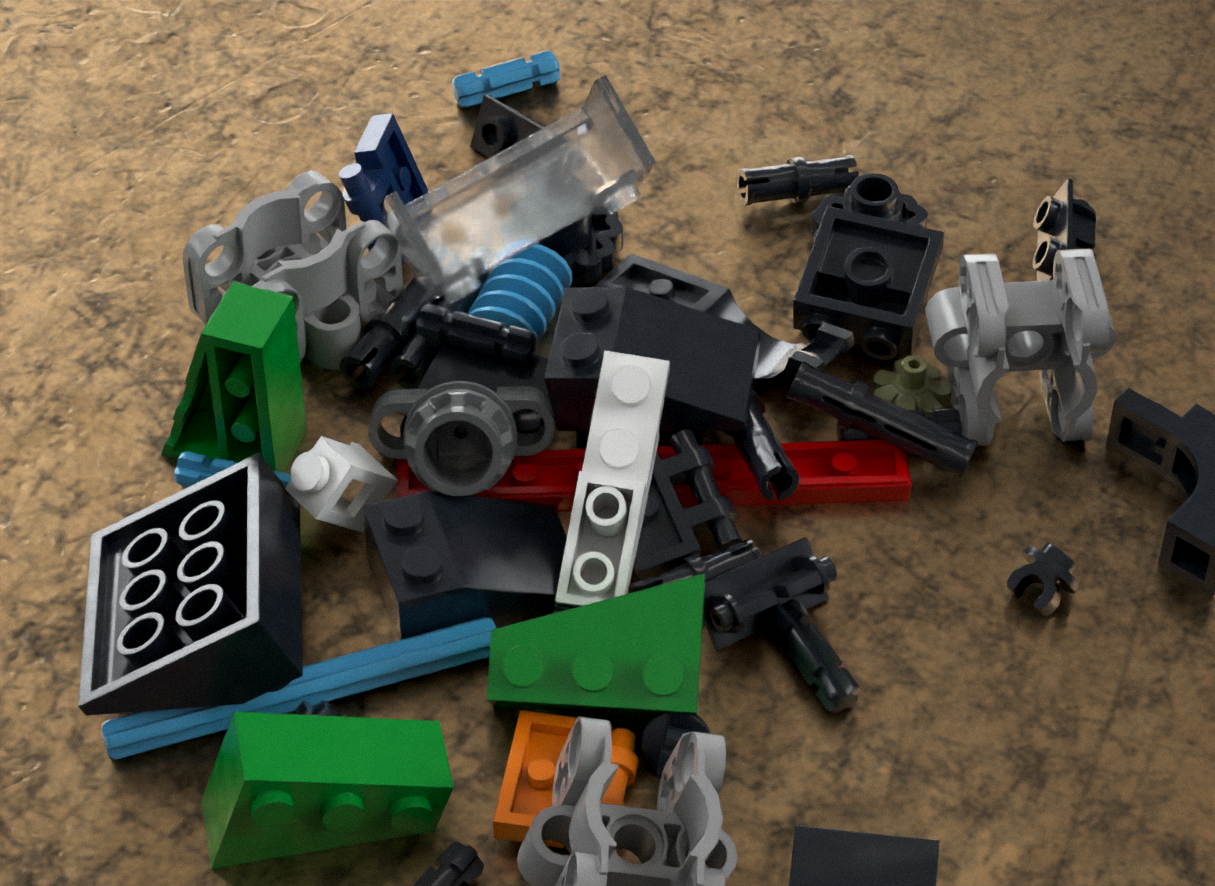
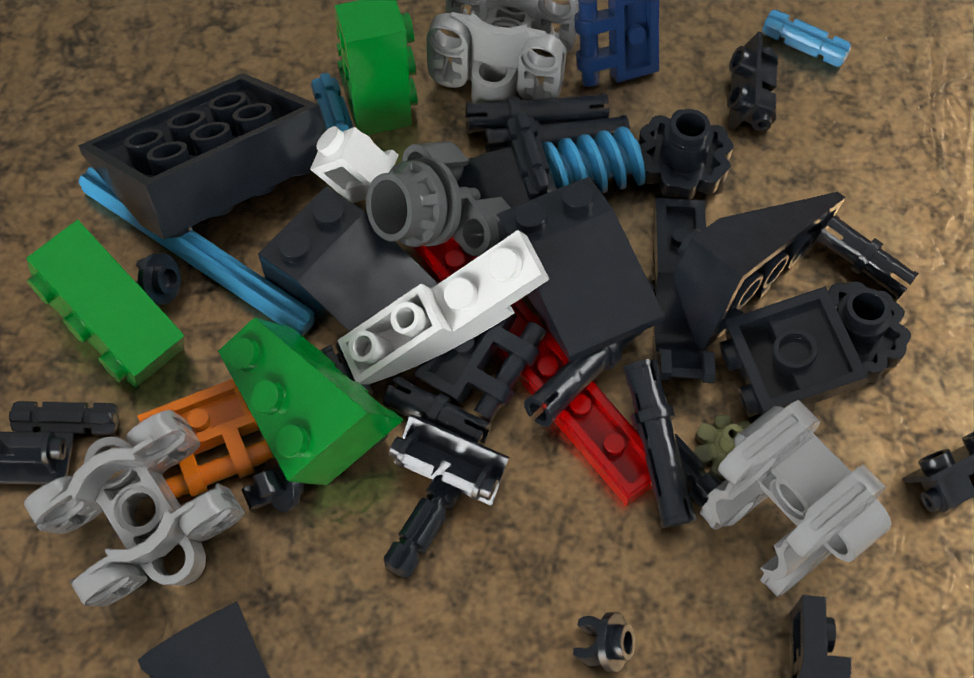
camera: 55 degrees right, 15 degrees up
clear windscreen [382,75,656,304] -> none
none -> black wedge [673,192,846,350]

